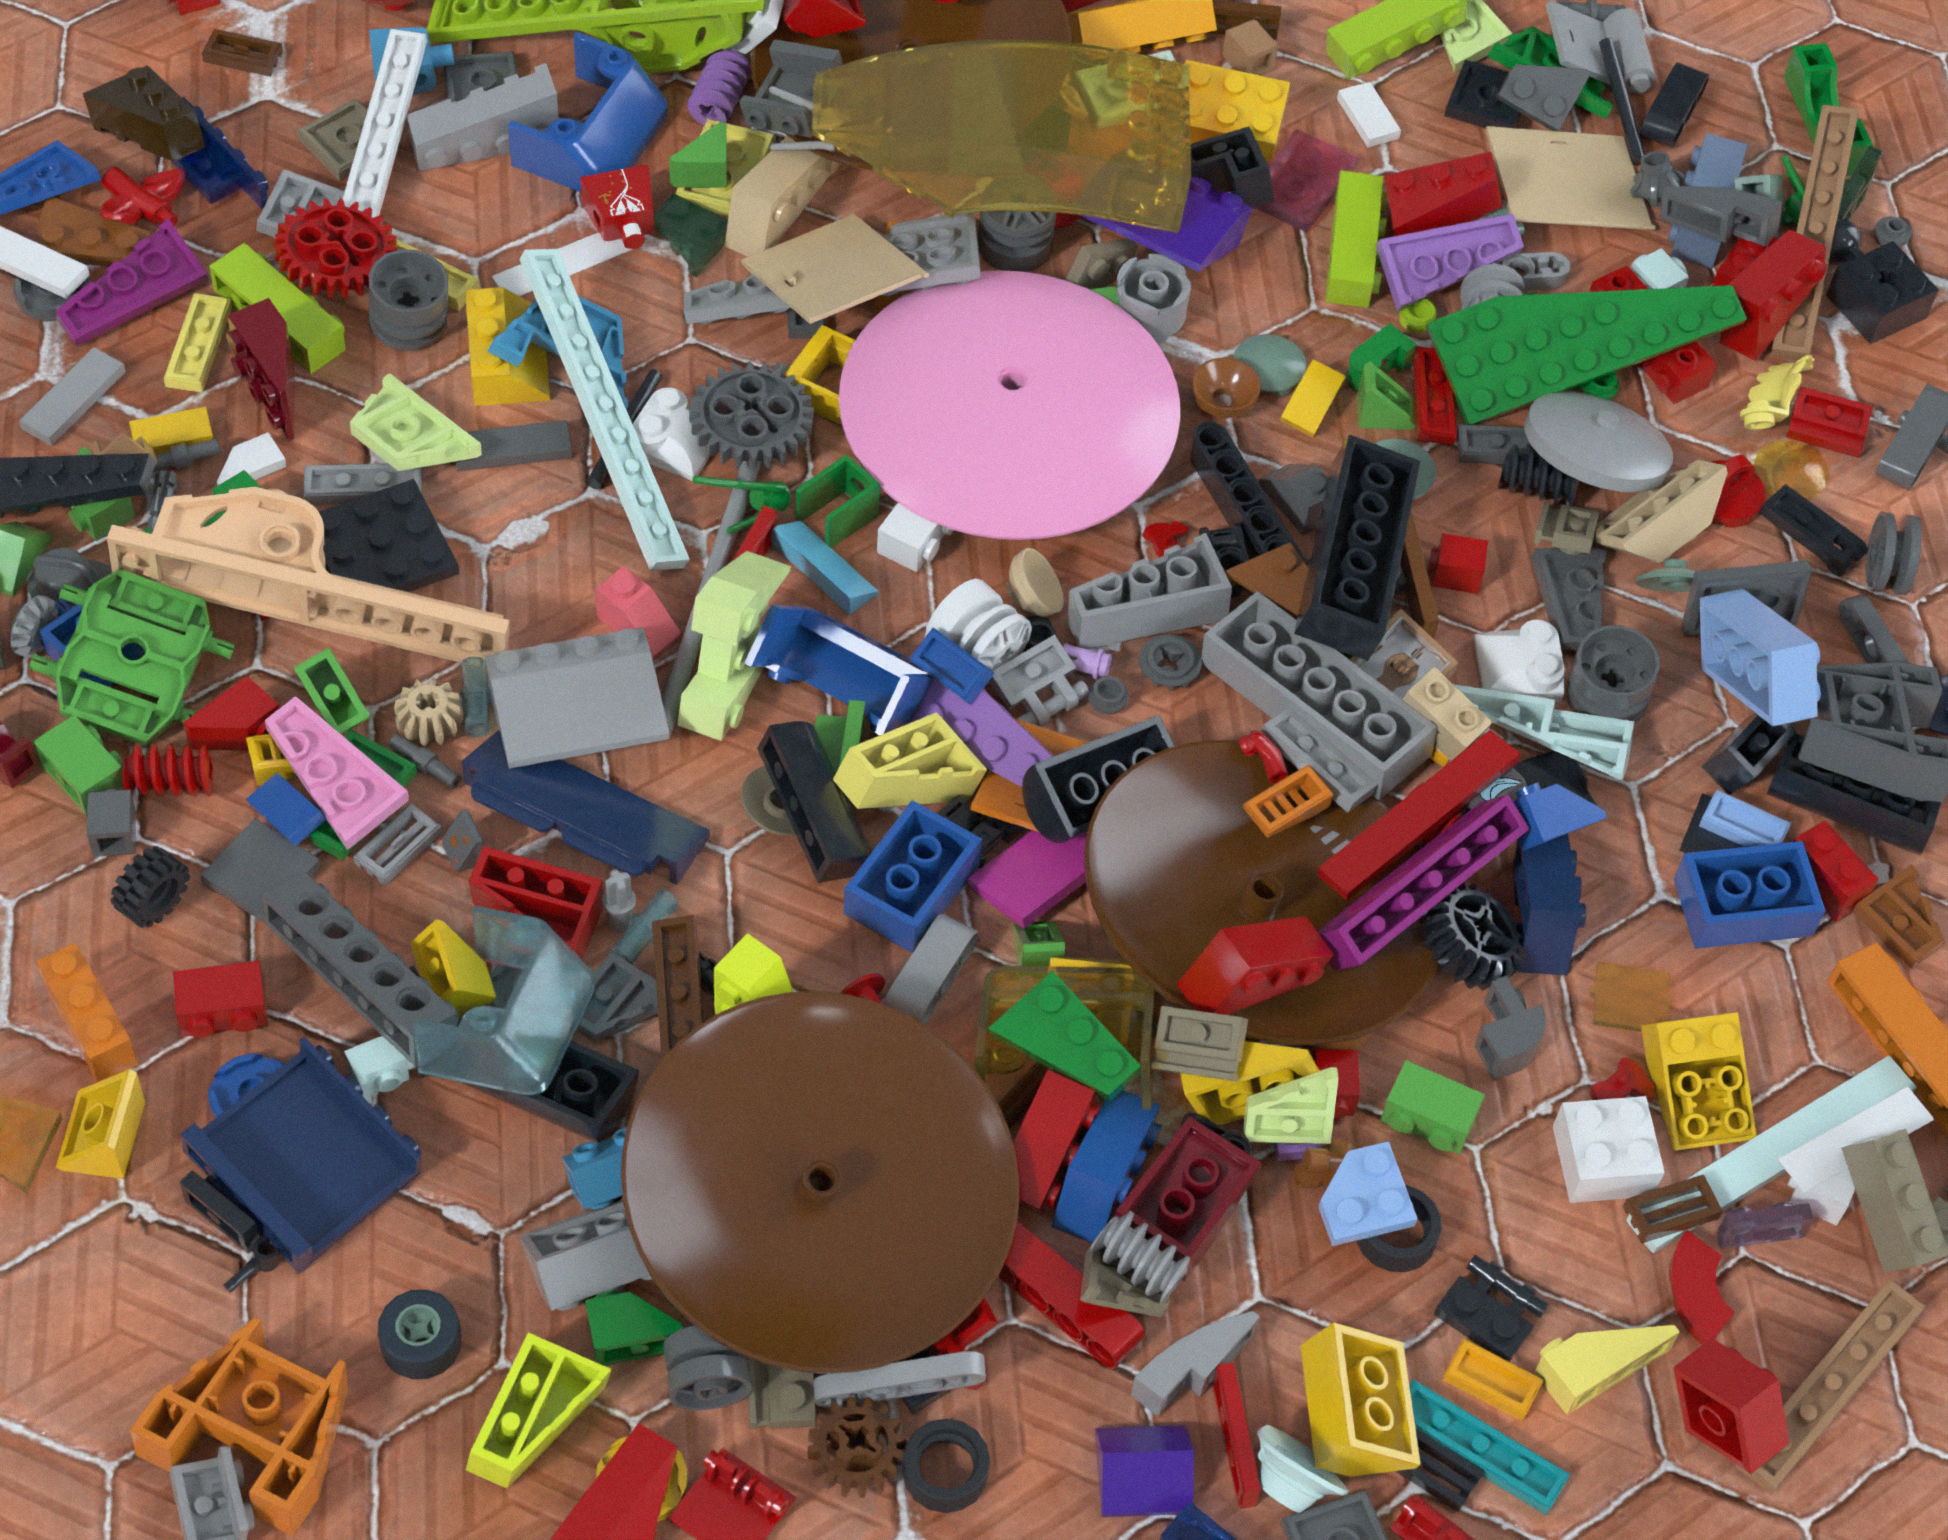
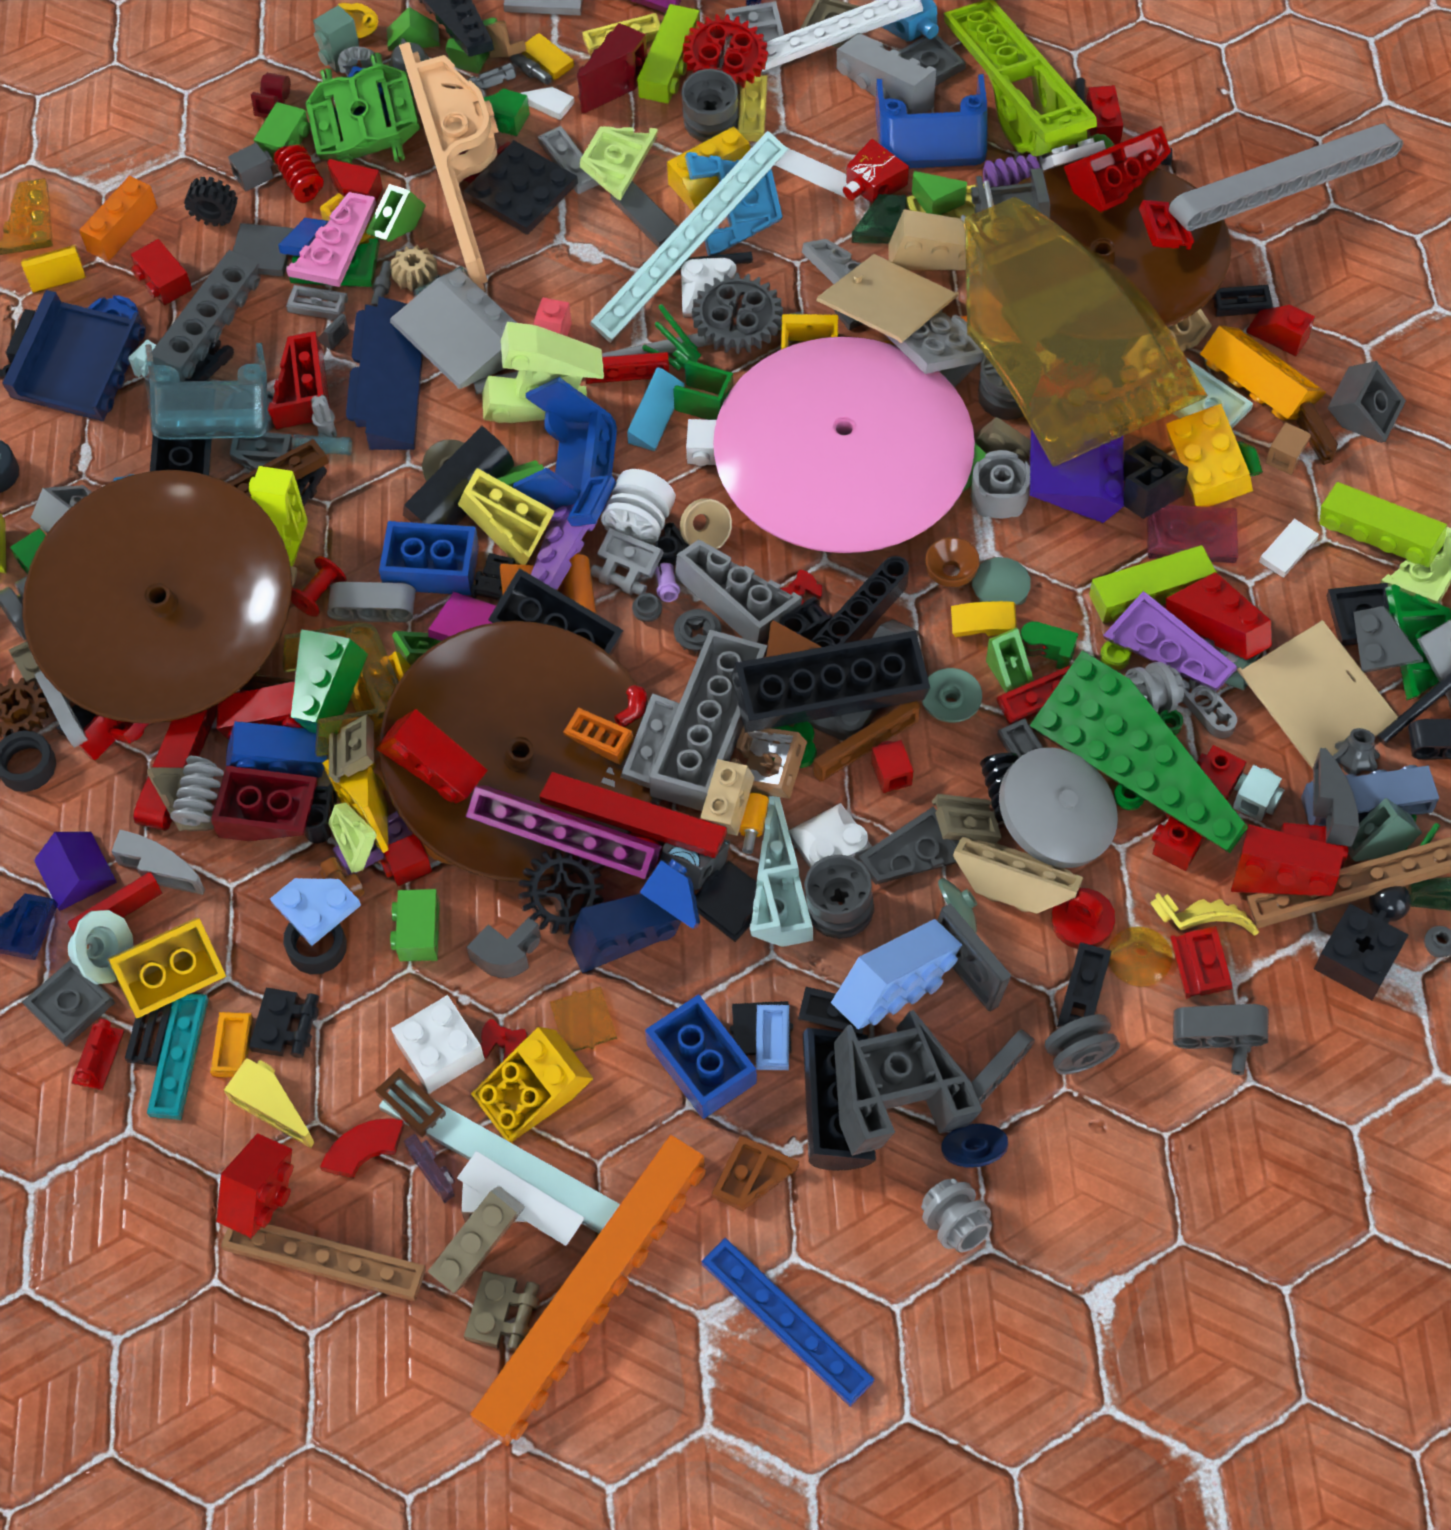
camera: 70 degrees right, 5 degrees up
yellow slope [410,919,496,1021] -> none
red brick [1793,820,1879,923] -> none

